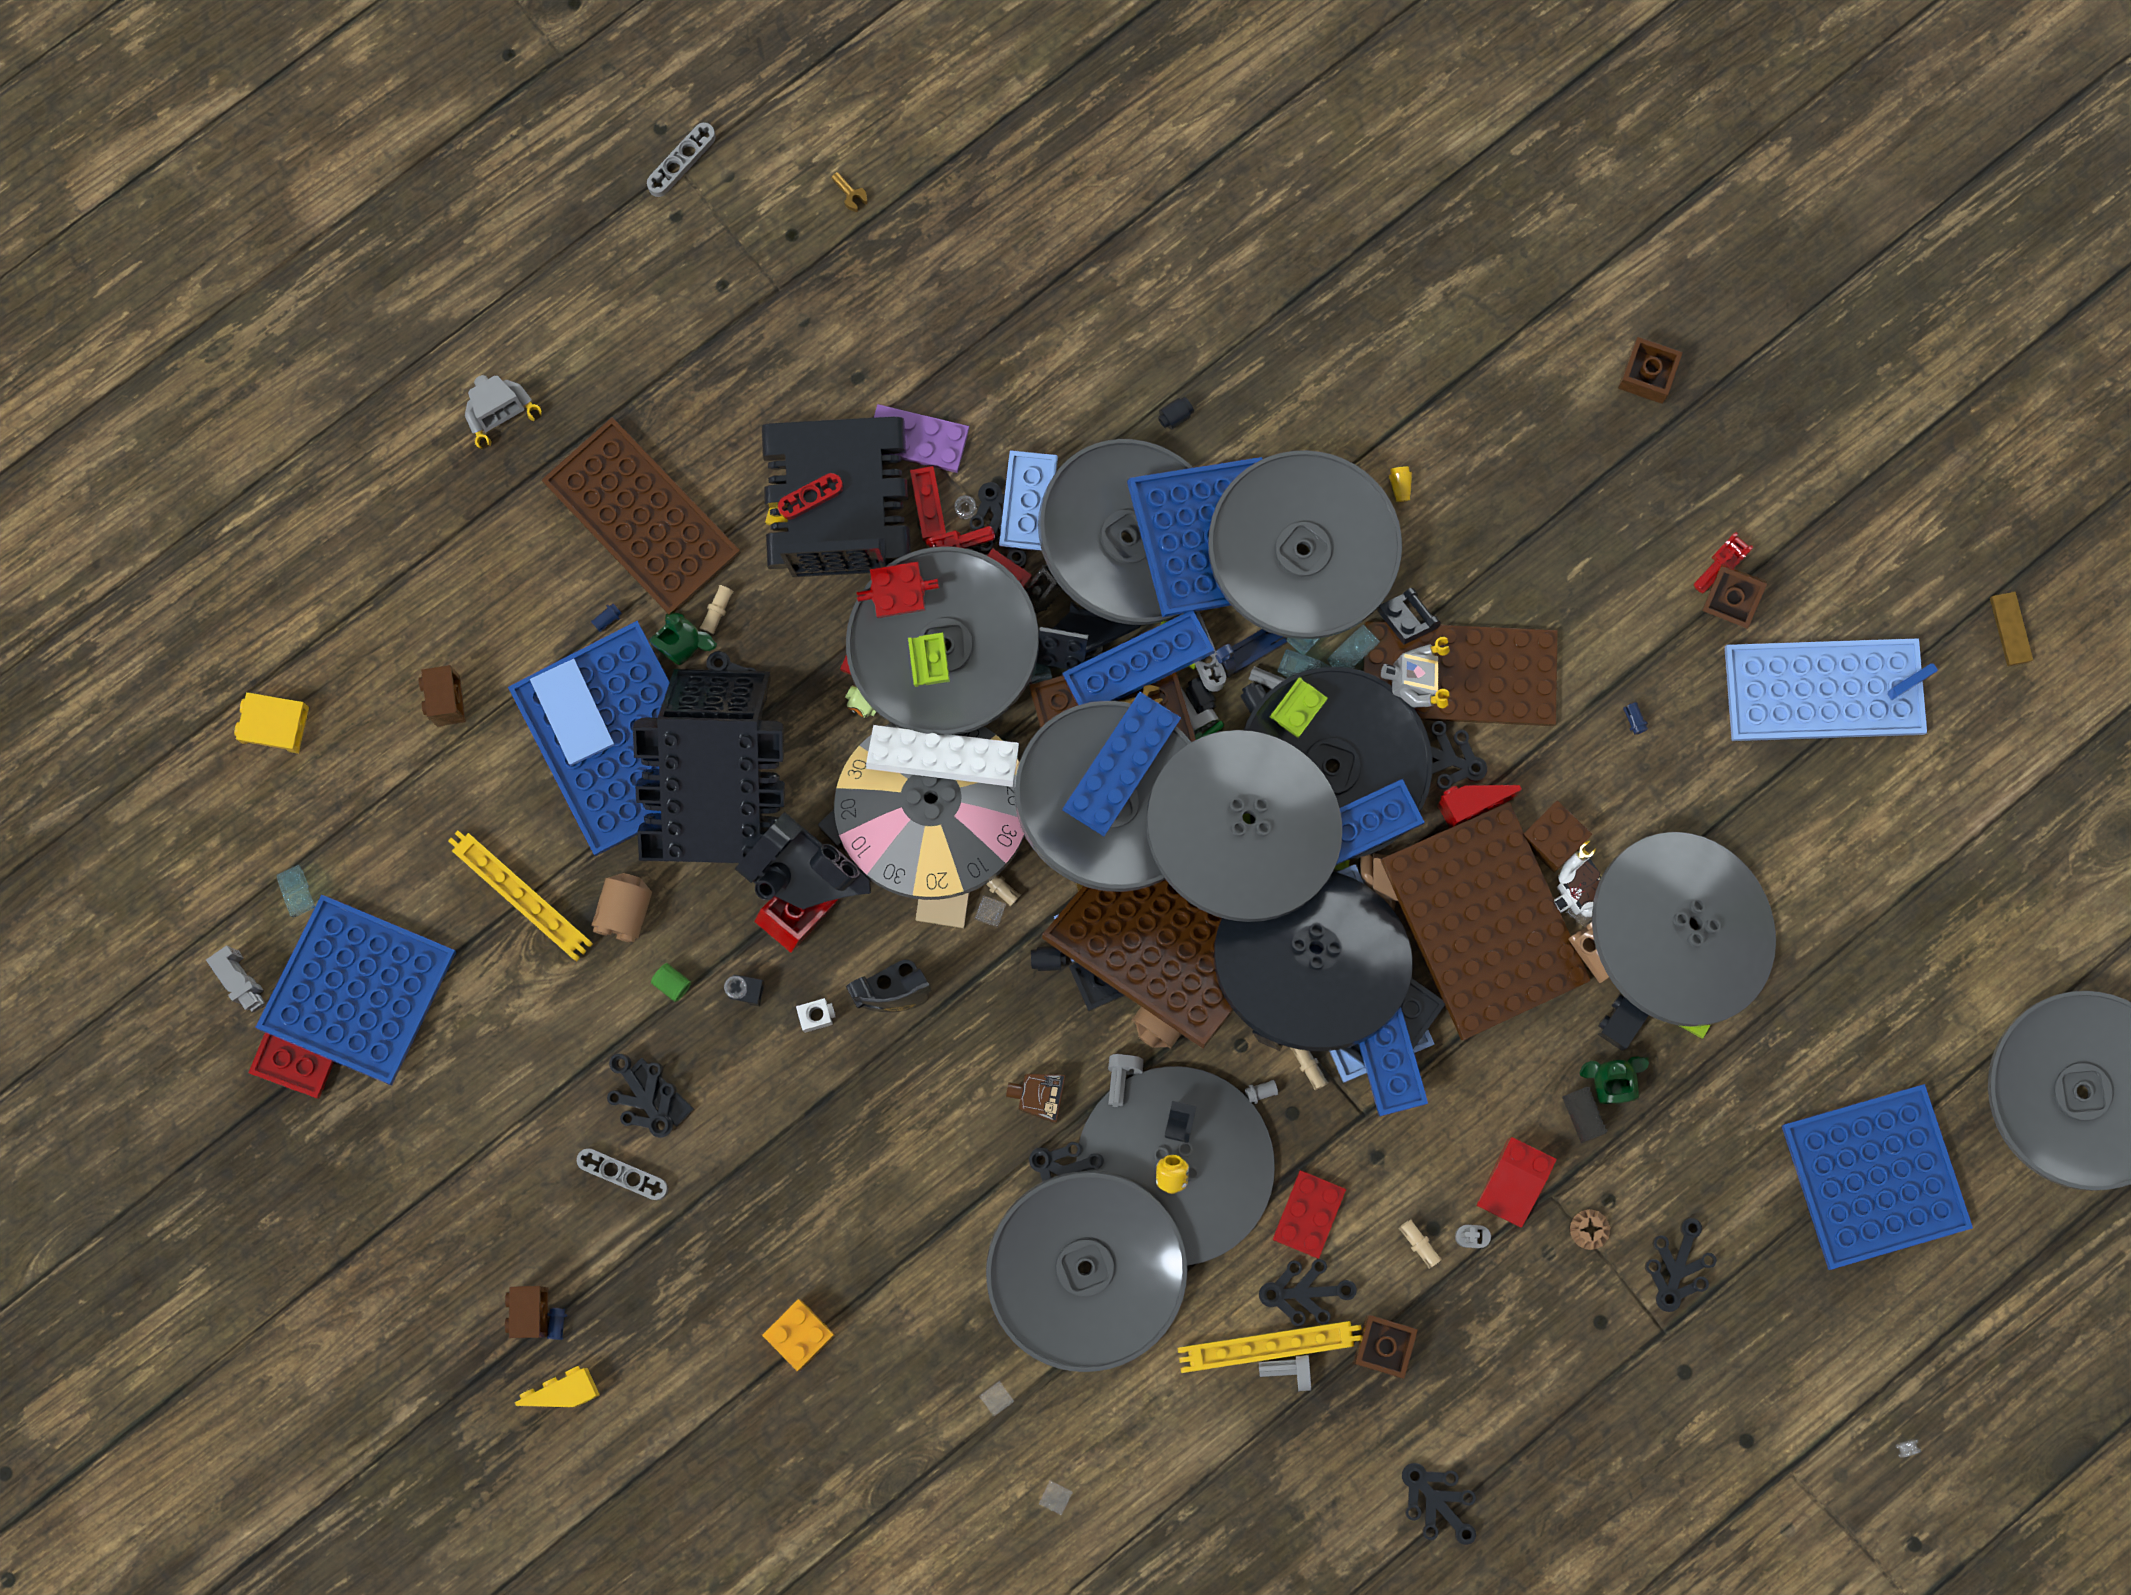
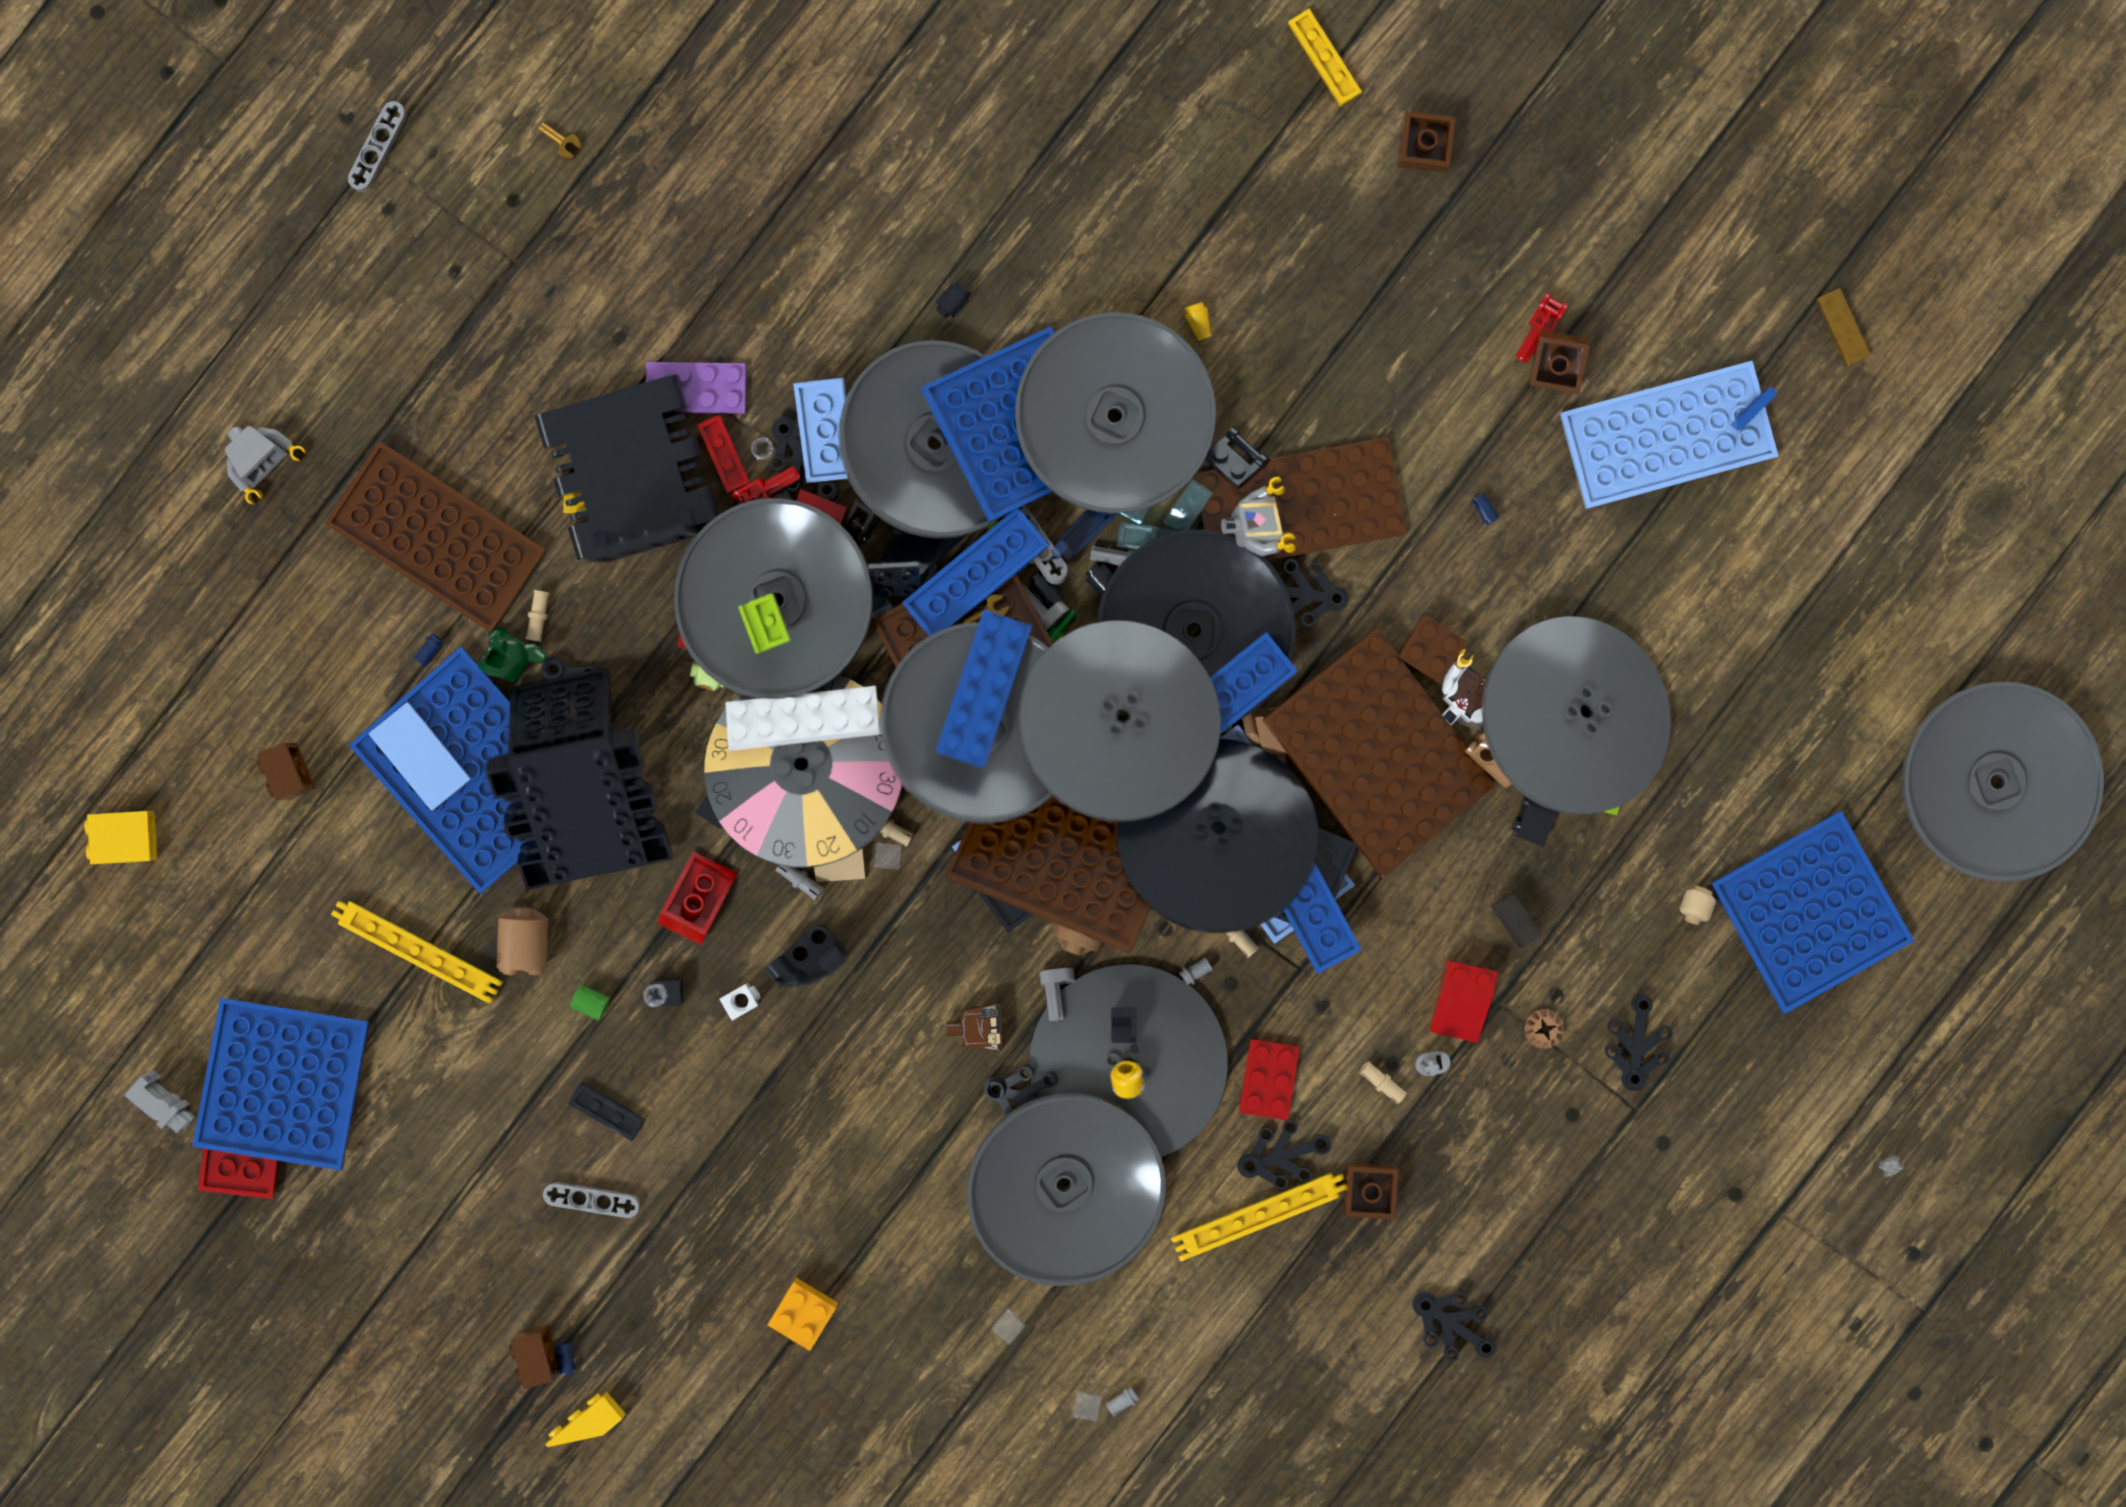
camera: 15 degrees left, 10 degrees up
clear light blue slope [276,865,316,918] -> none
black plant [607,1054,677,1138] -> none
black panel [735,812,871,909] -> none
red beam [778,473,843,520] -> none
red plate [856,562,939,618] -> none
black brick [1031,946,1066,971] -> none
light grey piece [1259,1355,1311,1391] -> none
lime plate [1270,677,1328,738] -> none
red slope [1437,785,1522,828] -> none
dark green piece [1579,1056,1649,1104] -> none
none -> light grey pin [775,865,824,901]
none -> light grey pin [1106,1387,1139,1417]
none -> yellow tile [1288,9,1362,107]
none -> tan head [1679,886,1716,925]

